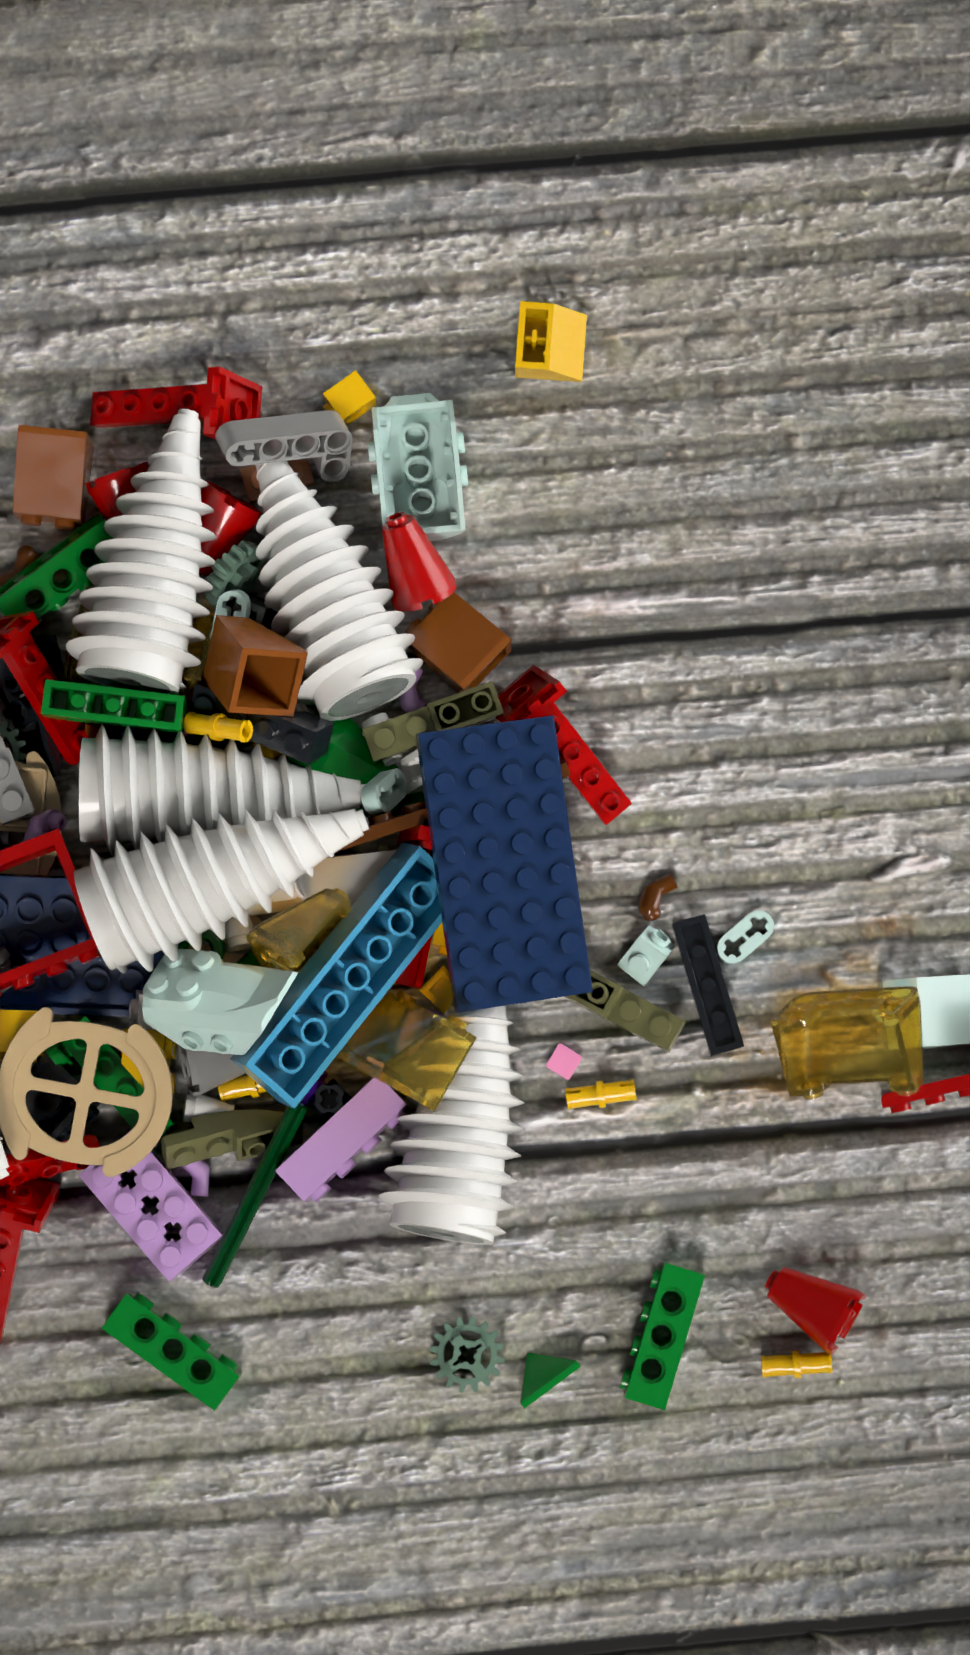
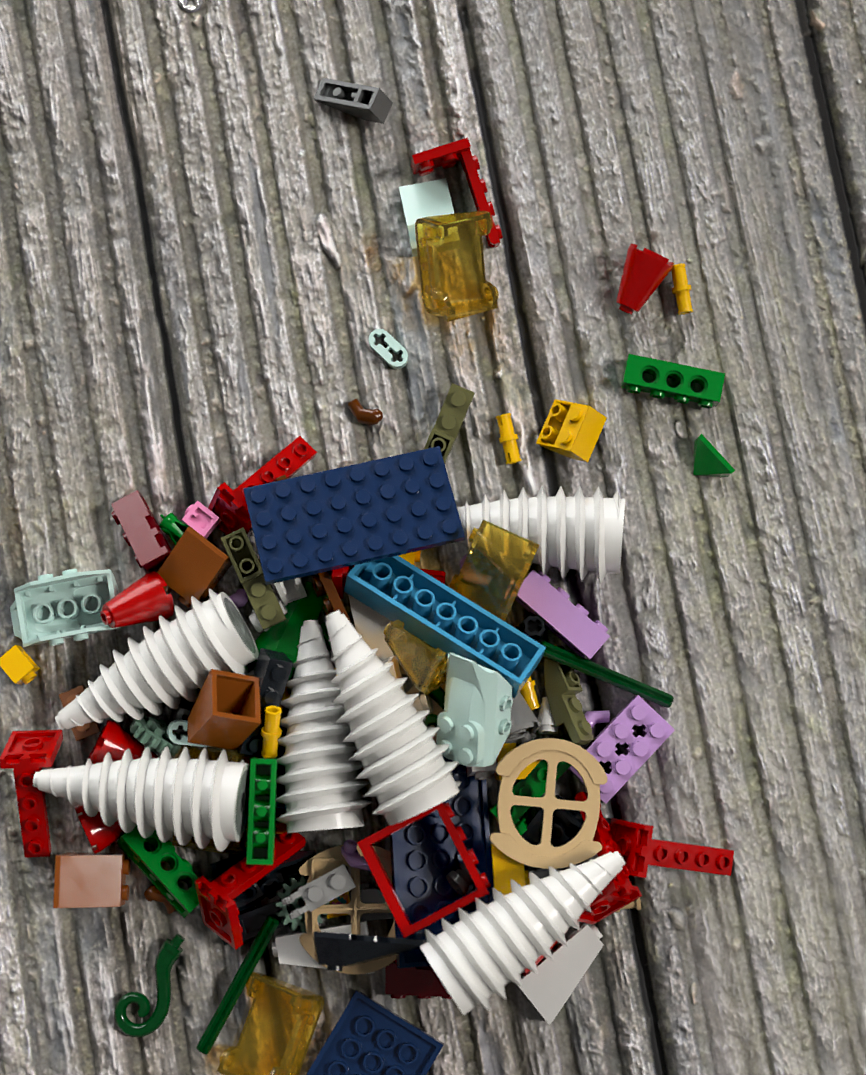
camera: 95 degrees left, 0 degrees up
green brick [102,1292,241,1411] -> none
light grey beam [215,410,353,483] -> none
light aqua beam [361,768,407,815] -> none
yellow tile [419,966,453,1015] -> none
sand green gear [430,1316,505,1393] -> none
bright pink piece [546,1043,582,1080] -> none
light aqua bracket [617,925,675,986] -> none
black plate [671,914,744,1057] -> none
none -> wedge [111,490,172,571]
none -> green piece [159,513,189,545]
none -> bright pink bracket [182,500,222,539]
none -> yellow slope [536,399,607,462]

